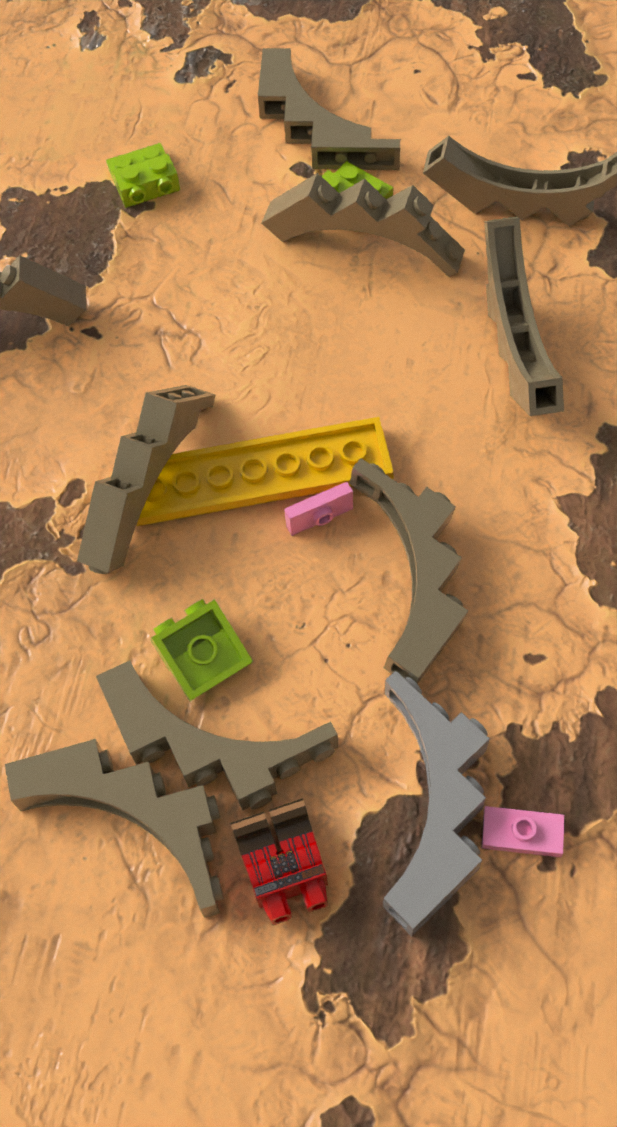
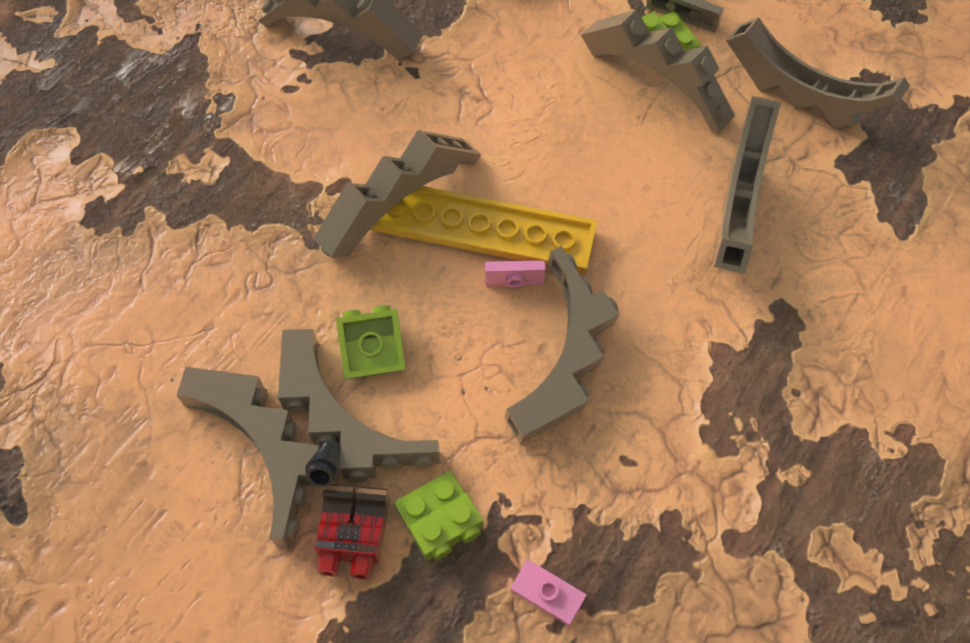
camera: 20 degrees right, 0 degrees up
light grey arch [383,671,490,937] -> none
none -> black cone [305,439,340,487]
none -> lime plate [393,470,484,562]

